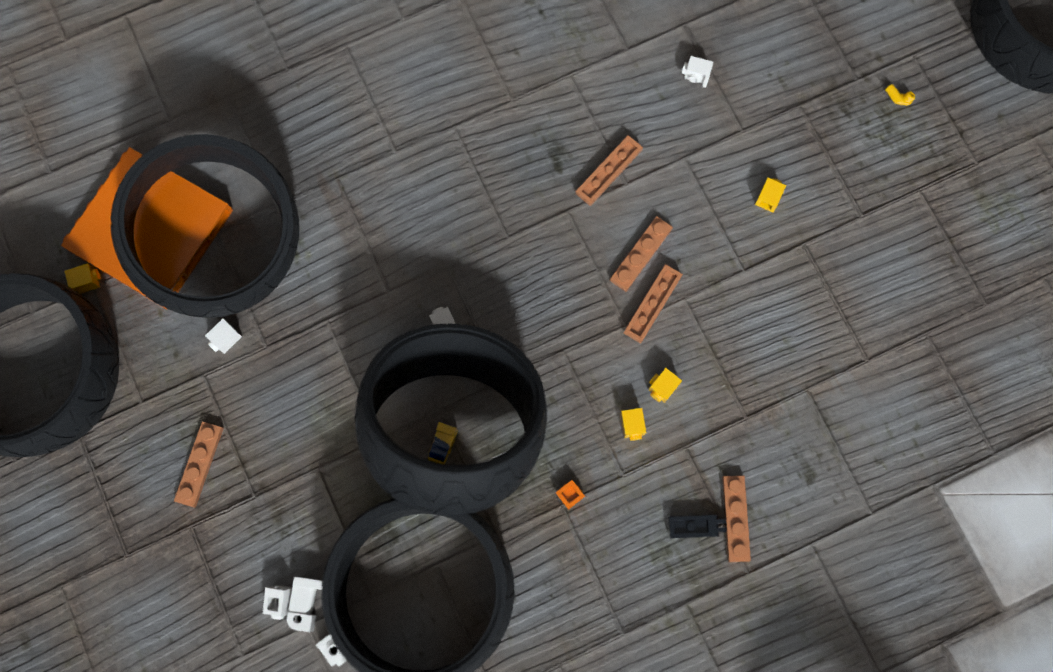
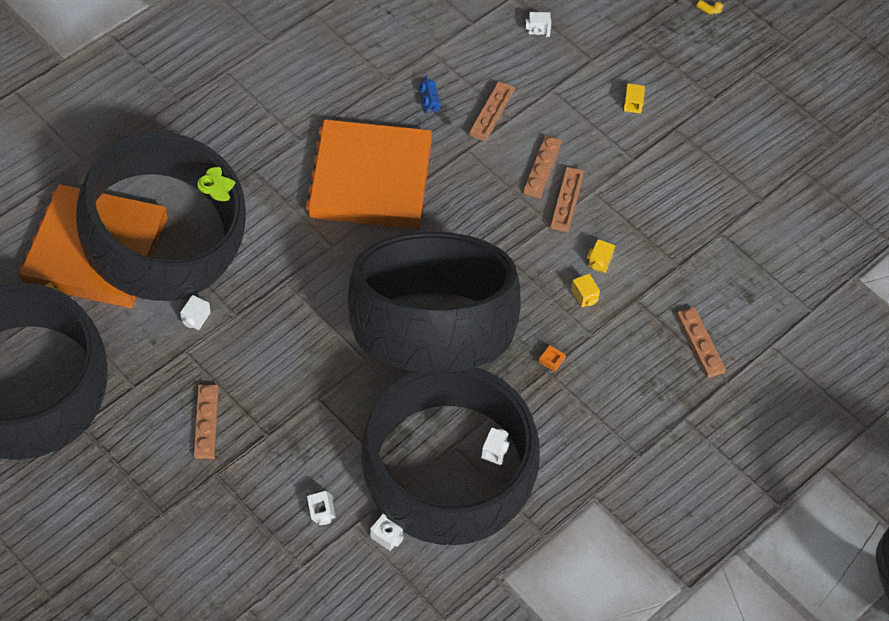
camera: 25 degrees left, 20 degrees down
white piece [287,577,322,632] -> none
black hinge [668,515,727,539] -> none
none -> lime plate [197,167,235,201]
none -> orange brick [306,120,432,229]
none -> blue hinge [418,75,441,114]
none -> white brick [482,428,509,465]

